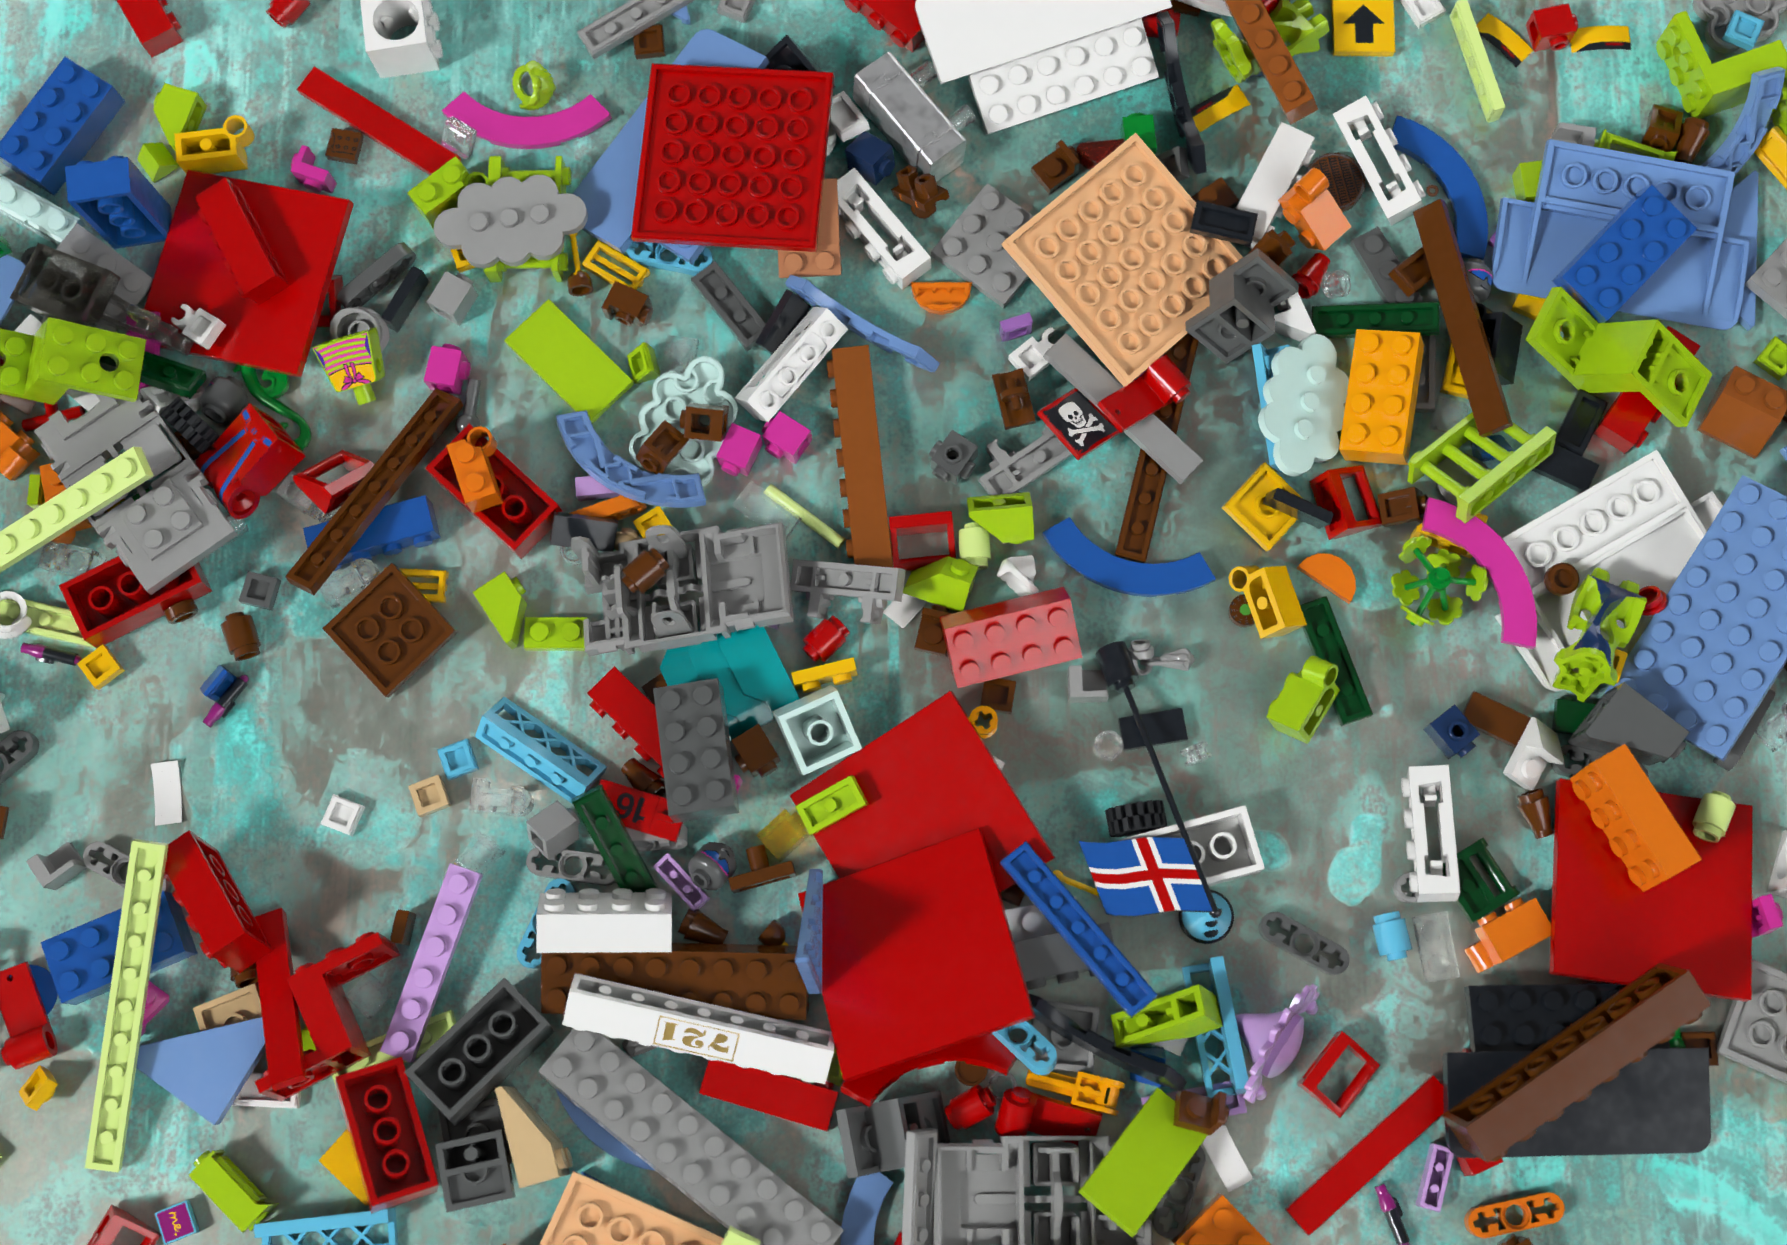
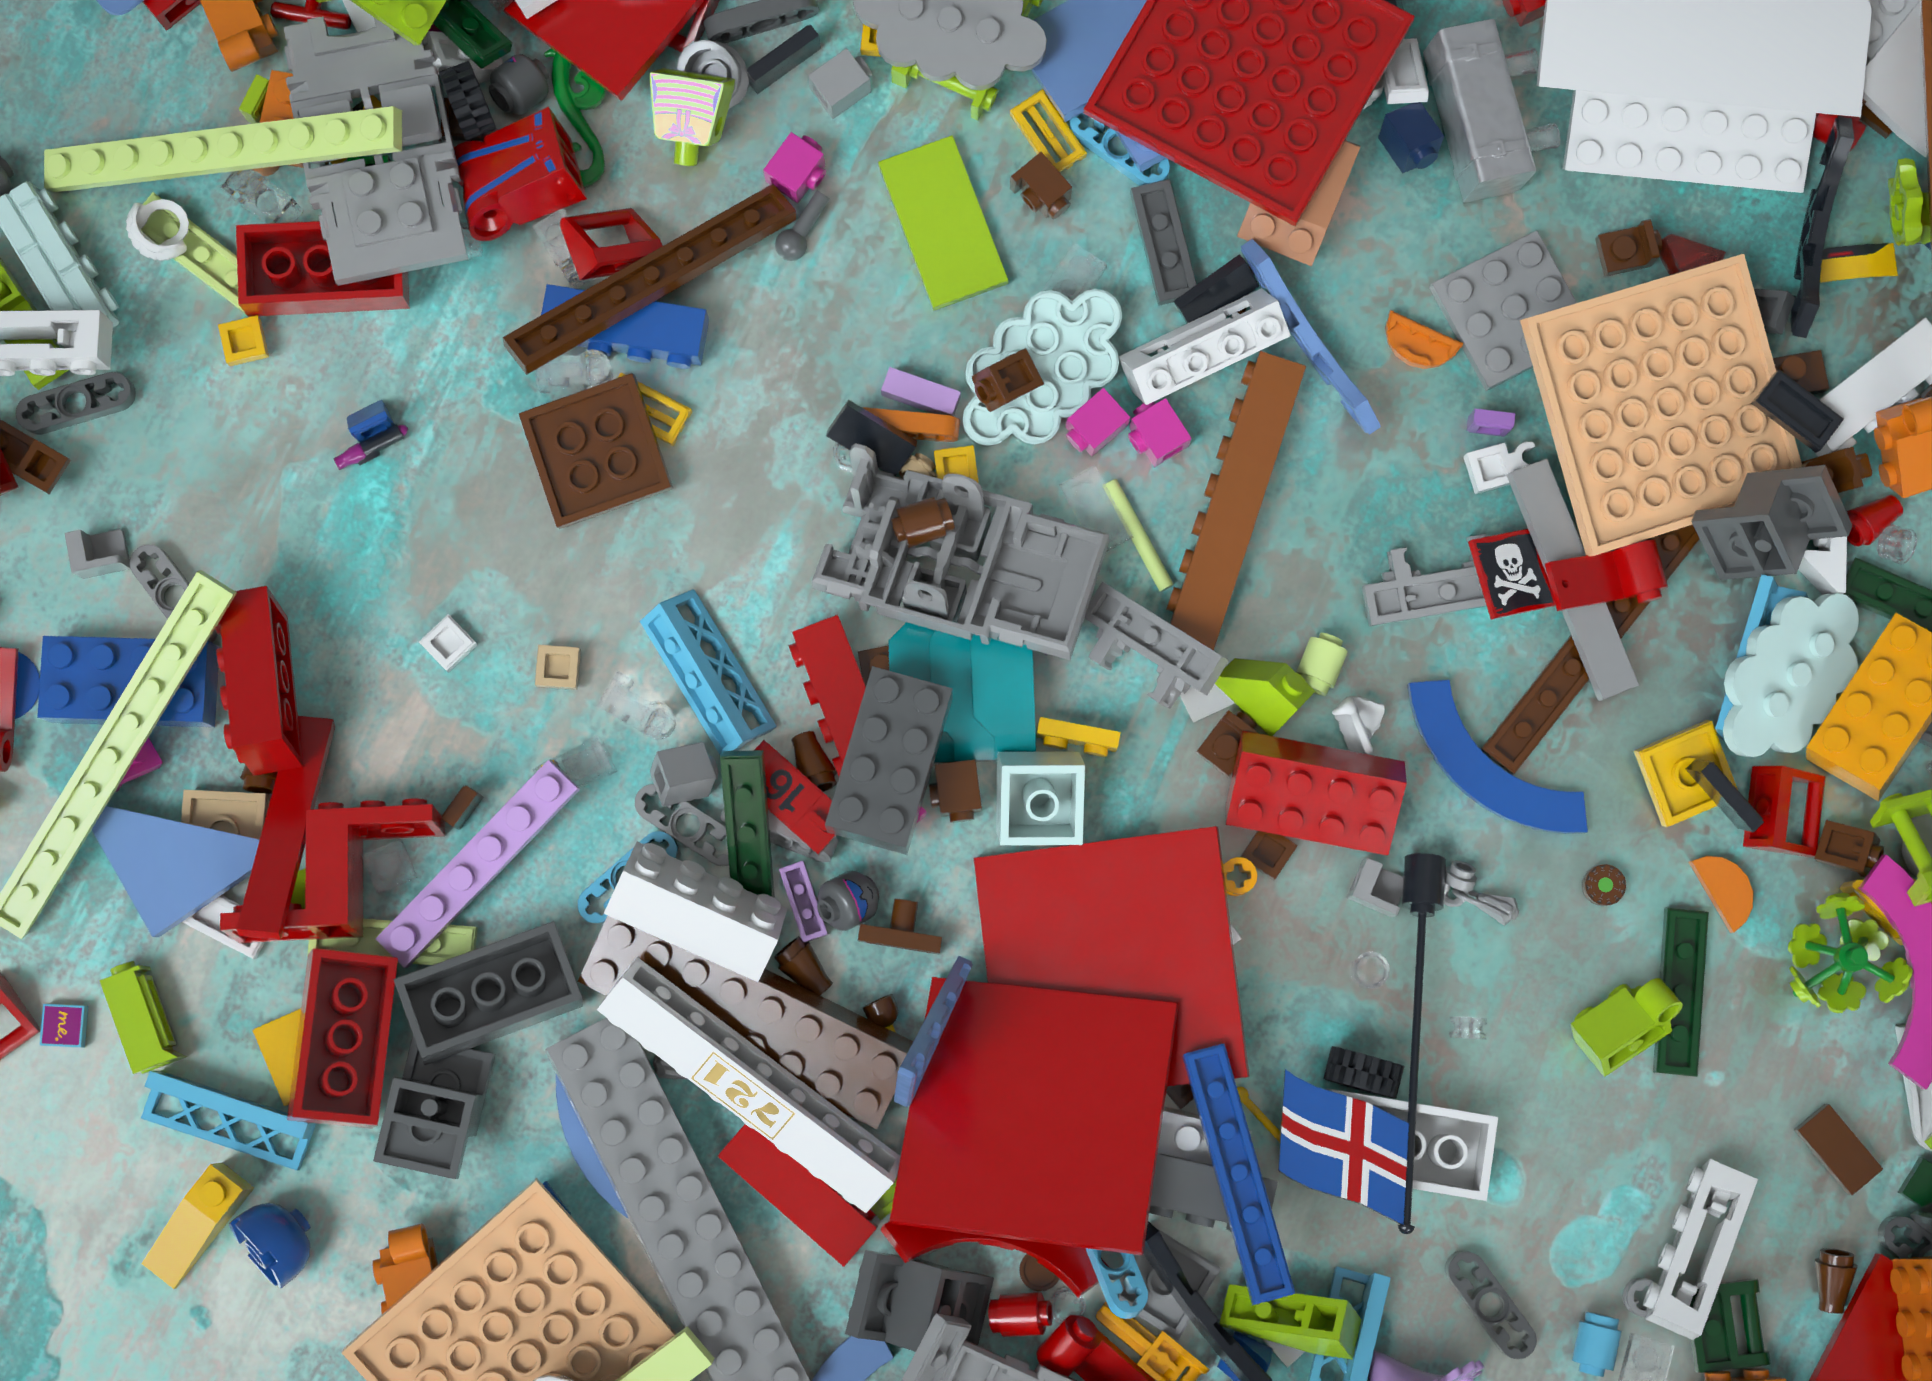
camera: 15 degrees right, 5 degrees up
black piece [20,643,82,666] -> none
white sticker [151,760,182,826] -> none
reddish brown tile [164,599,198,624] -> none
reddish brown brick [220,612,261,661] -> none
dark grey plate [239,571,281,611] -> none
red brick [425,423,563,560] -> none
medium azure tile [437,739,479,781] -> none
orange hinge [446,426,503,513] -> none
lime slope [473,571,527,650] -> none
tan slope [495,1086,573,1188] -> none
lime plate [524,617,590,651] -> none
medium blue tile [556,410,706,508] -> none
reddish brown hinge [567,232,593,296] -> none
lime slope [627,342,661,384] -> none
reddish brown brick [680,403,729,442] -> none
clear yellow brick [756,809,809,862] -> none
lime plate [795,775,868,835] -> none
red brick [803,615,850,662] -> none
white brick [837,168,931,290] -> none
red tile [889,511,956,571] -> none
reddish brown hips [891,165,950,219] -> none
dark grey brick [929,430,978,485] -> none
lime slope [967,492,1034,544] -> none
reddish brown hips [992,368,1036,430] -> none
black tile [1118,708,1188,751] -> none
green brick [1120,113,1157,156] -> none
medium azure hat [1178,890,1234,944] -> none
yellow hinge [1229,565,1307,639] -> none
dark blue brick [1423,704,1480,759] -> none
white slope [1503,717,1564,790] -> none

